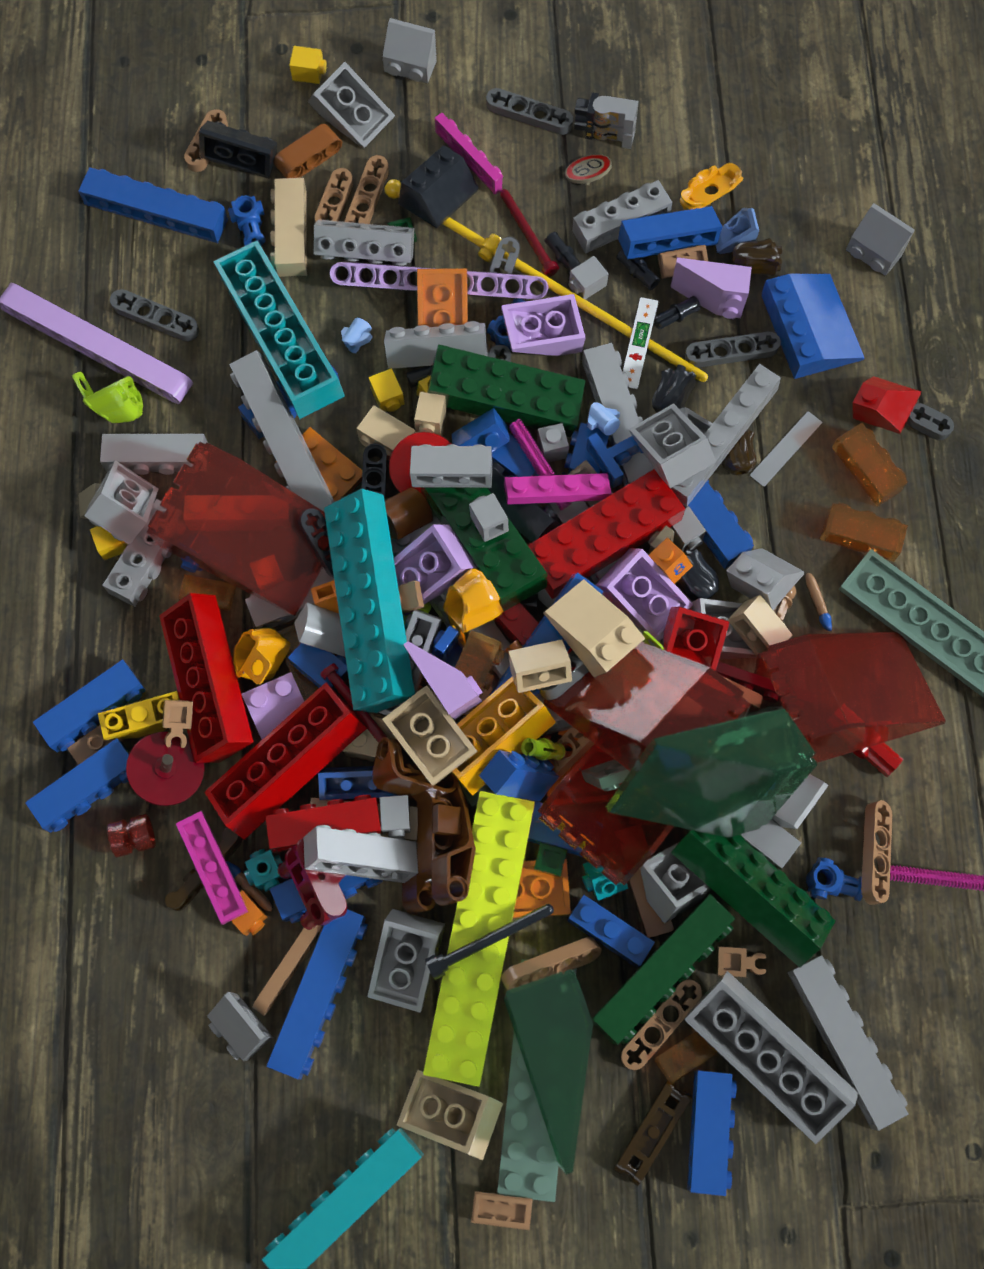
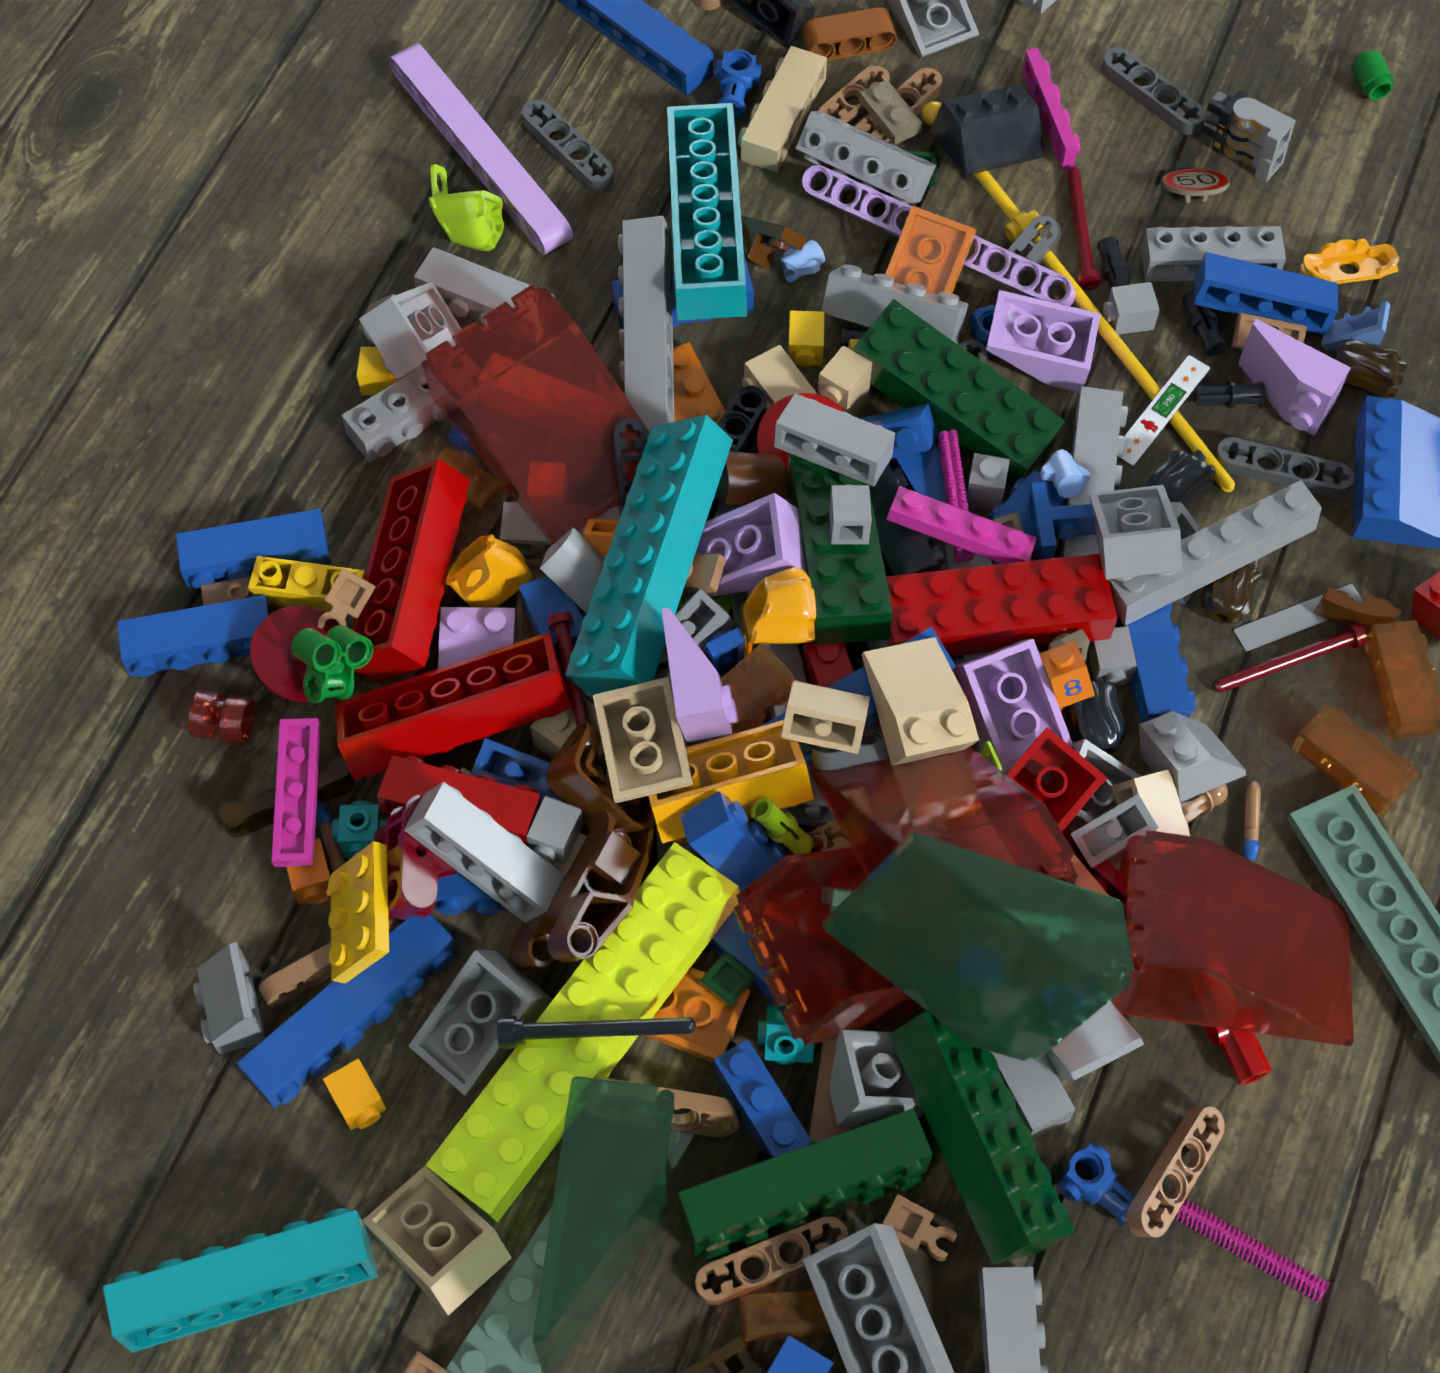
camera: 25 degrees right, 10 degrees down
none -> green piece [291,625,373,703]
none -> light orange brick [323,1058,386,1130]
none -> yellow plate [328,841,389,984]
none -> slope [741,215,807,269]
none -> dark tan plate [859,80,923,145]
none -> light grey slope [1071,794,1159,868]
none -> dark red bar [1212,621,1367,693]
none -> reddish brown slope [1313,587,1402,631]
none -> green brick [1351,50,1394,100]

